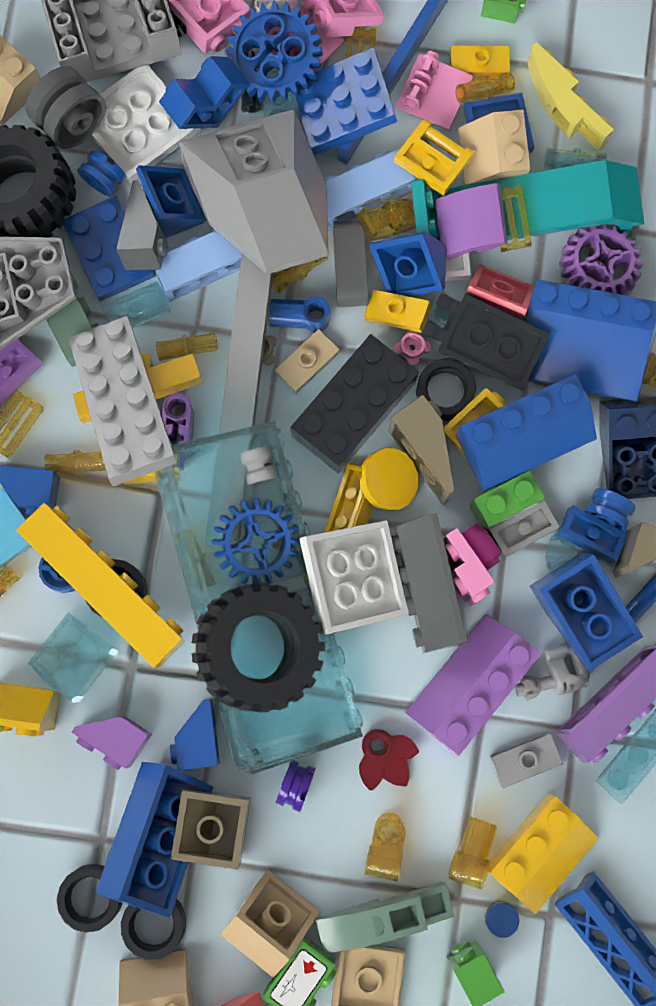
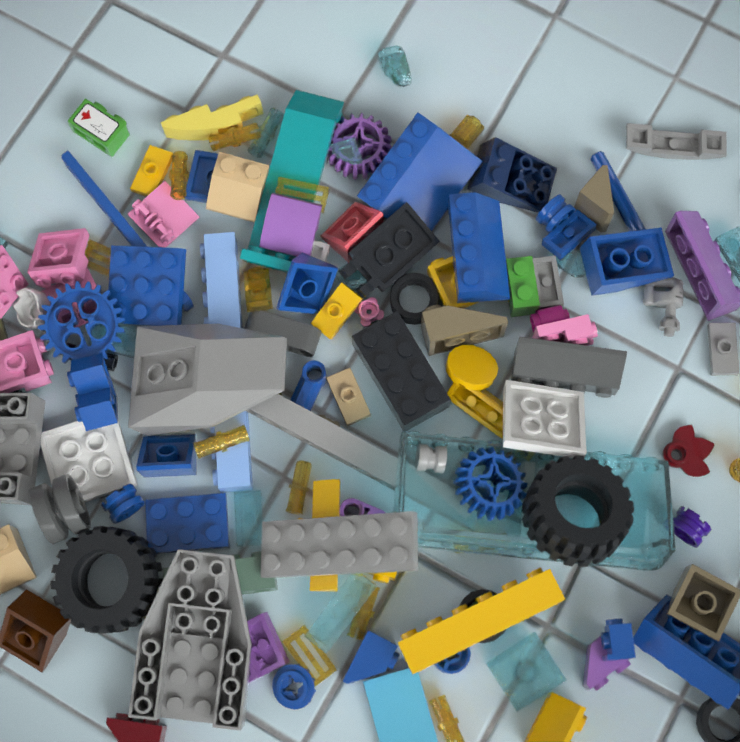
camera: 65 degrees left, 5 degrees down
slope [116,180,168,271] -> none
blue slope [170,699,220,771] -> none
yellow plate [394,118,475,196] -> none
medium lavender slope [405,615,541,756] -> none
none -> clear yellow pin [193,425,250,459]
none -> clear yellow pin [209,123,261,151]
none -> clear light blue plate [304,574,377,654]
none -> clear light blue tile [330,137,362,165]
none -> blue brick [601,618,636,662]

